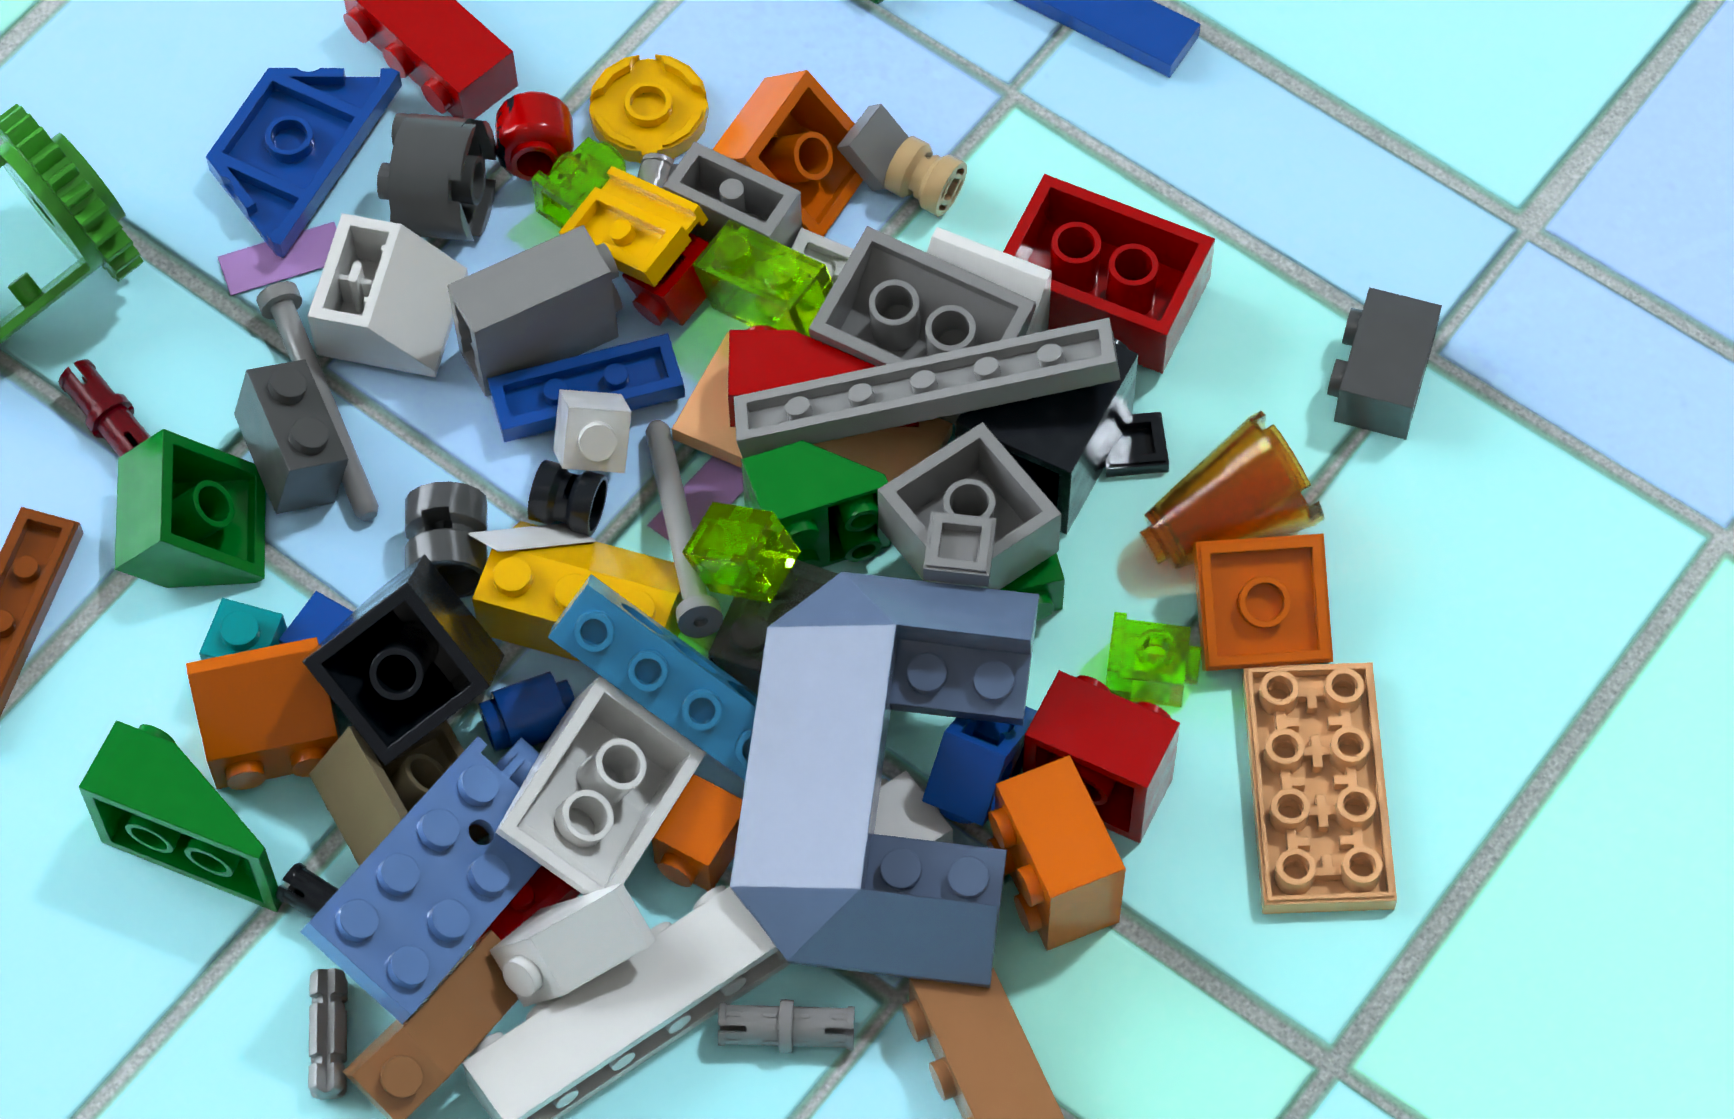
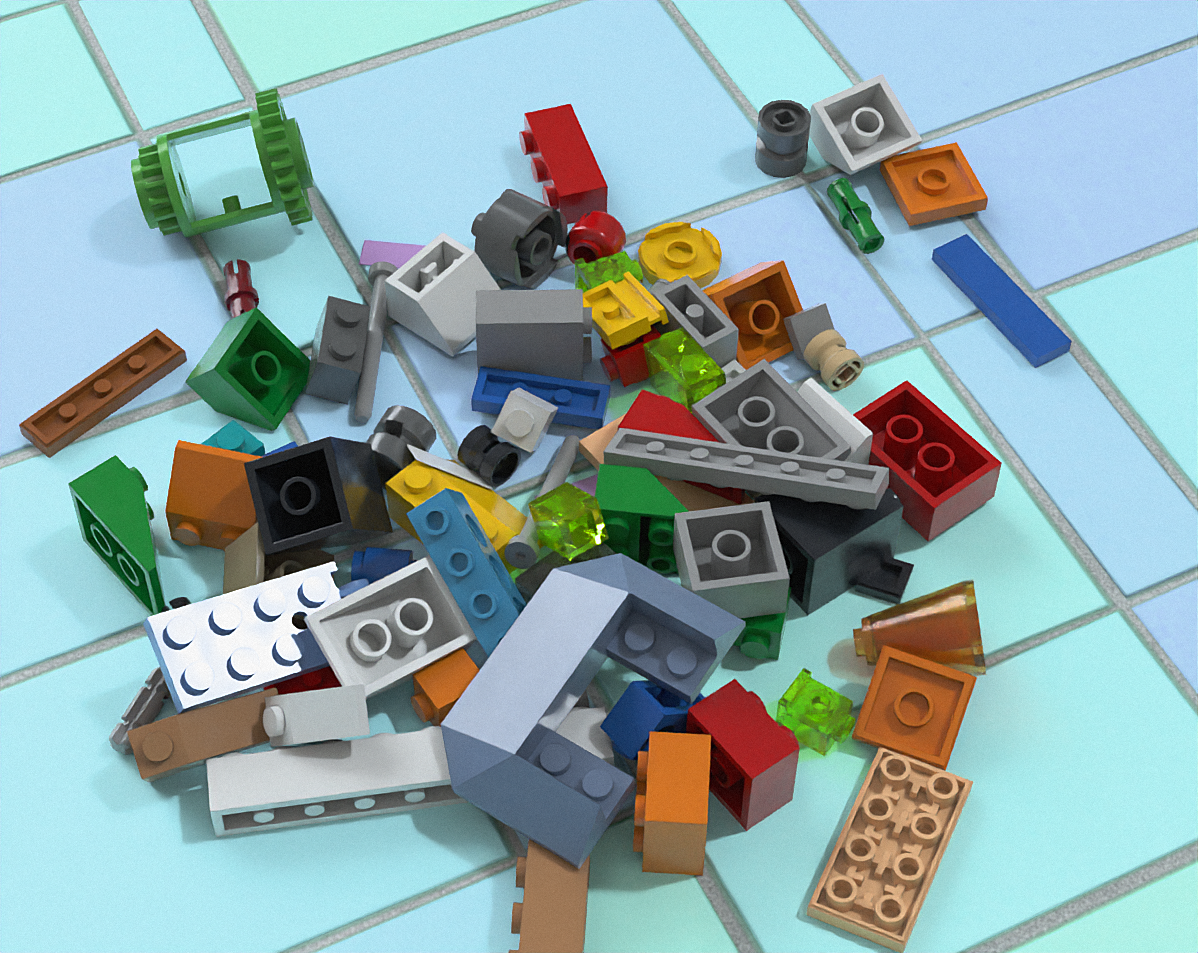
camera: 25 degrees right, 10 degrees down
blue wing [206,68,402,258] -> none
light grey pin [718,999,855,1053] -> none
light grey tile [923,511,997,587] -> none
dark grey brick [1327,287,1442,440] -> none

